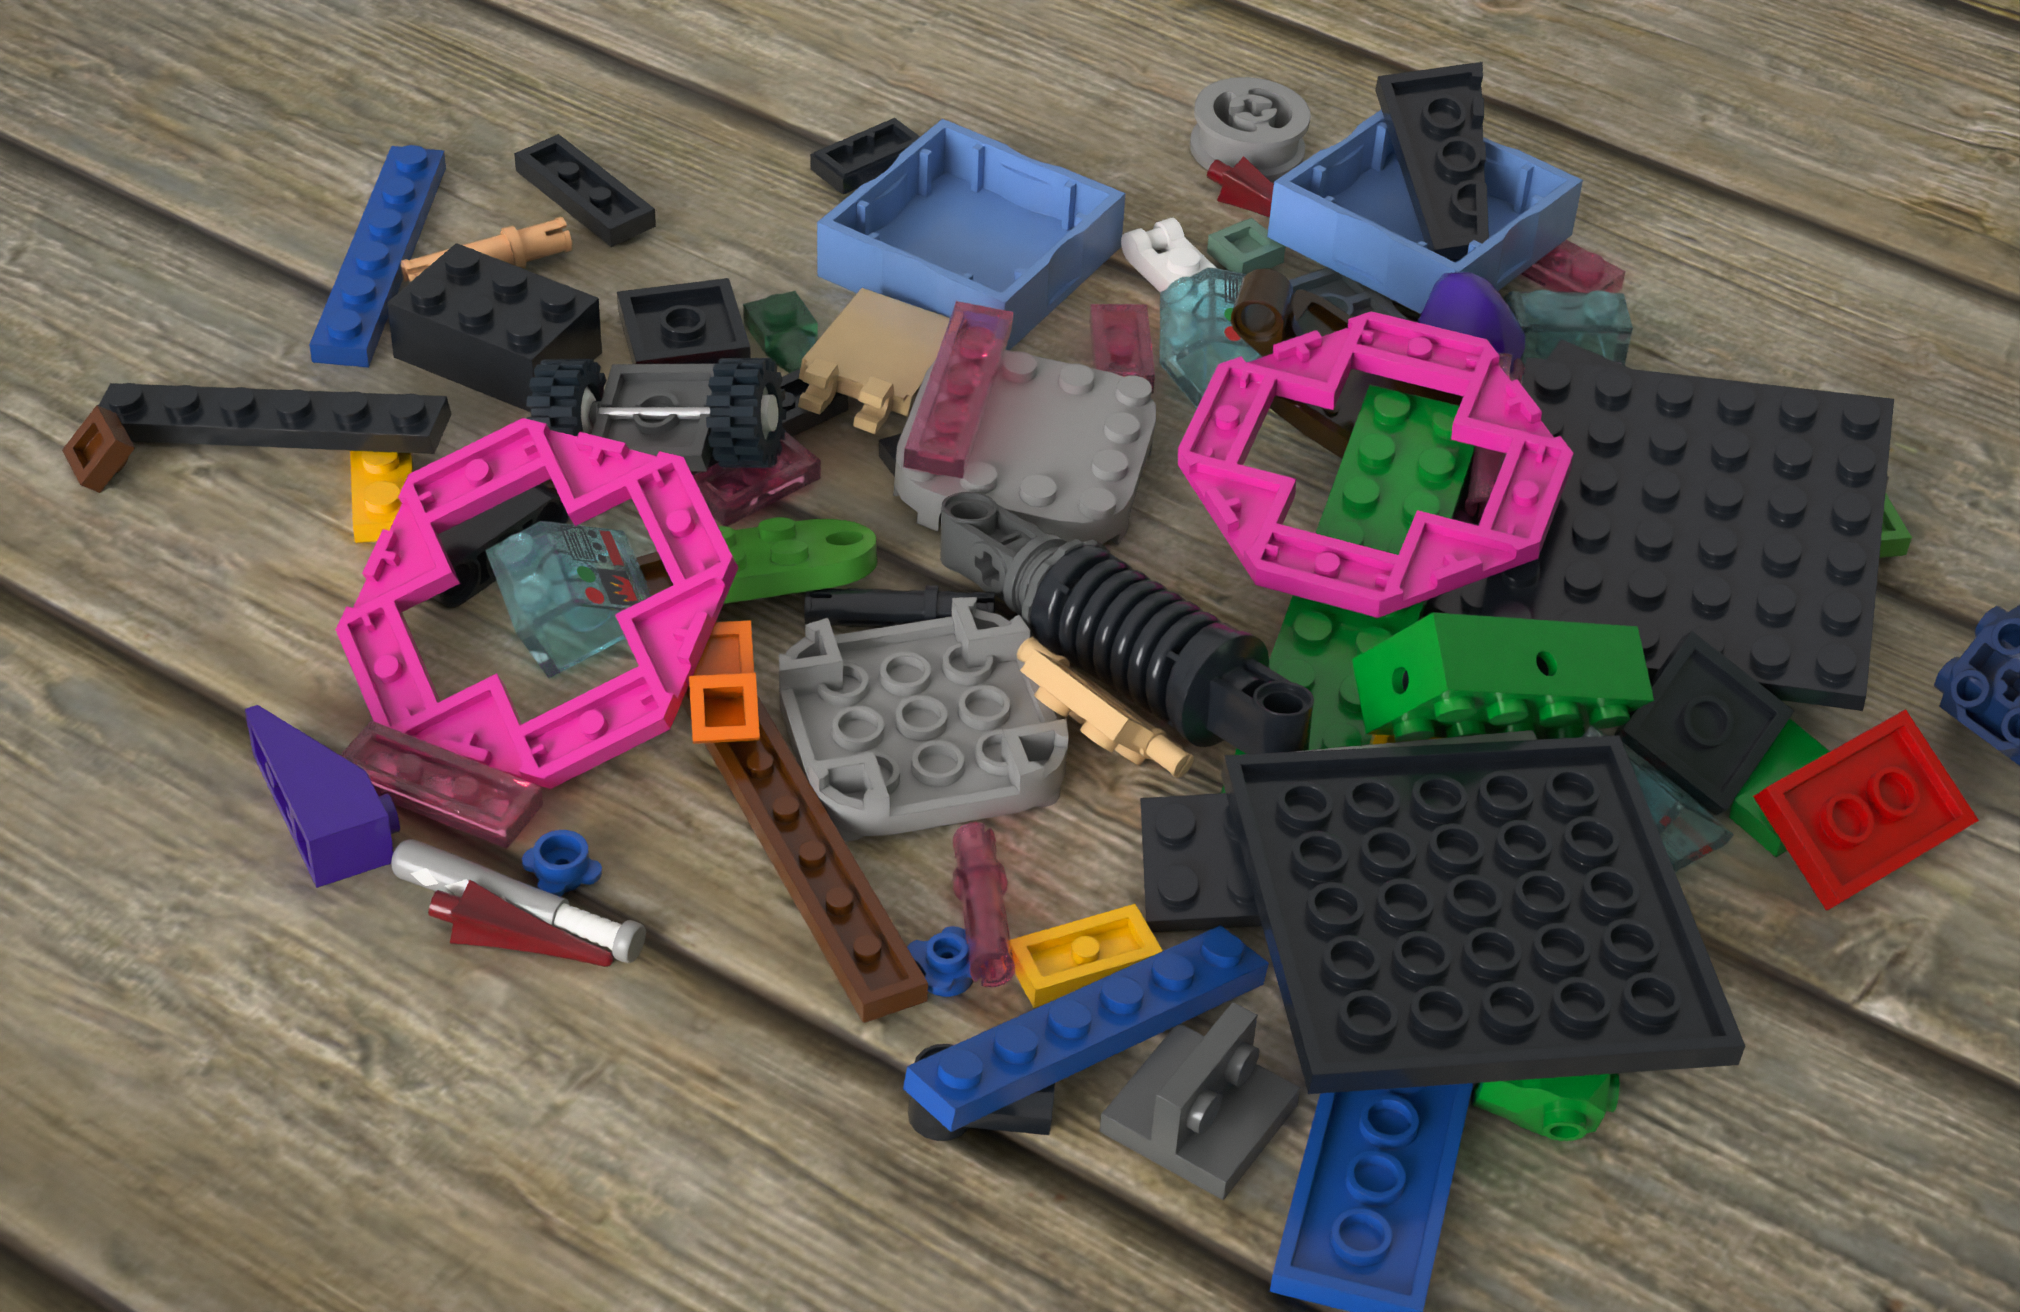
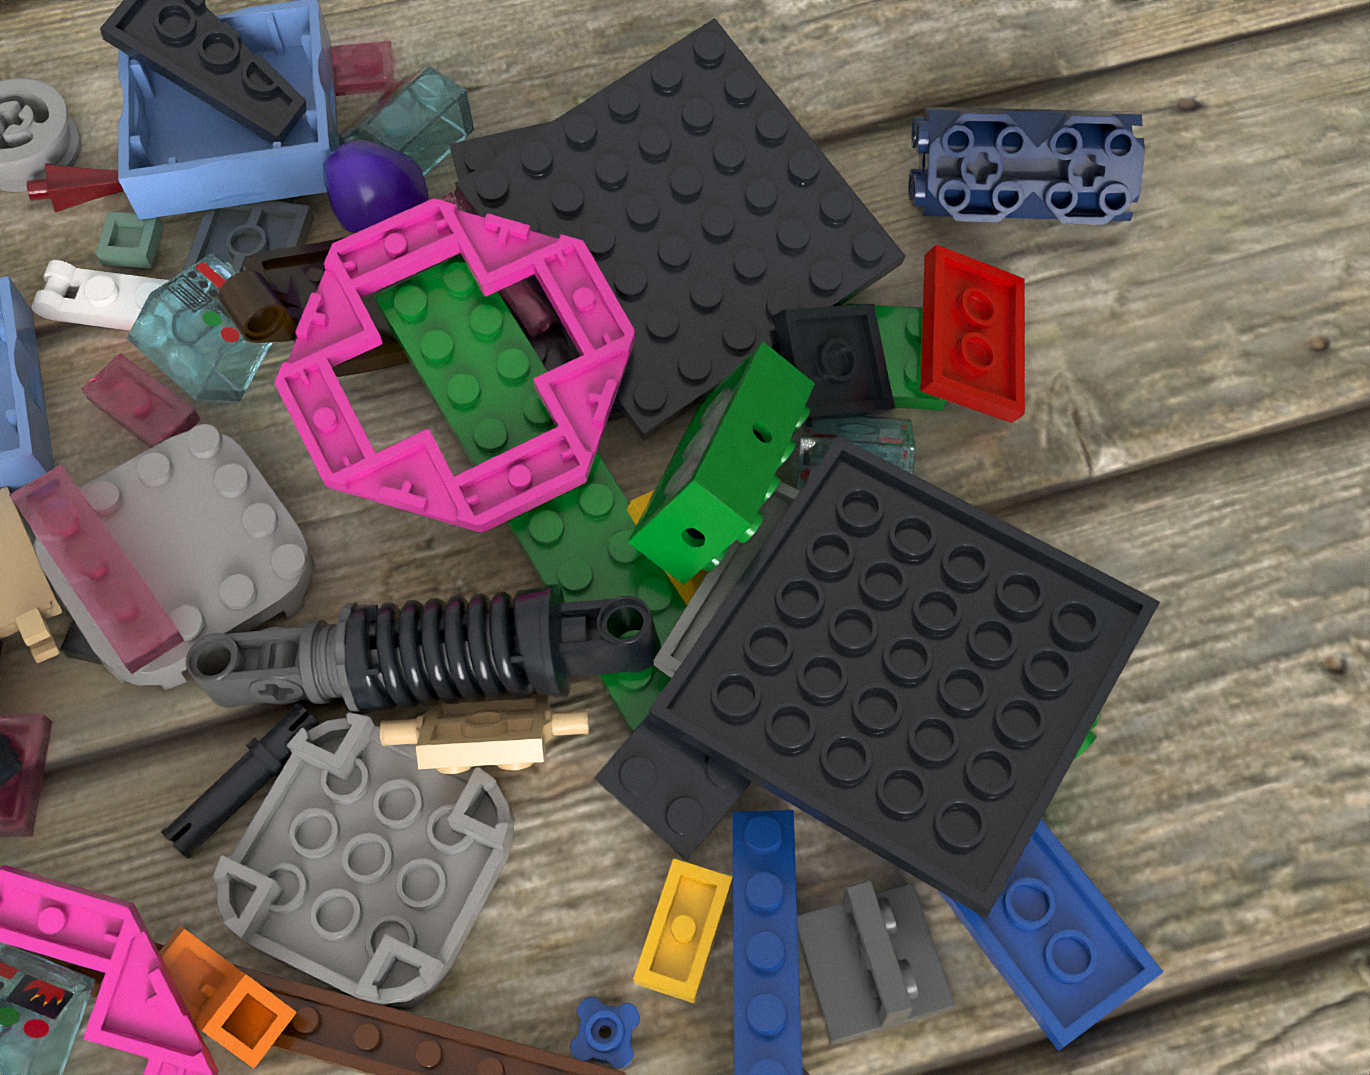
camera: 45 degrees left, 20 degrees up
bright green plate [718,517,878,604] -> none
clear pink pin [952,822,1016,987] -> none

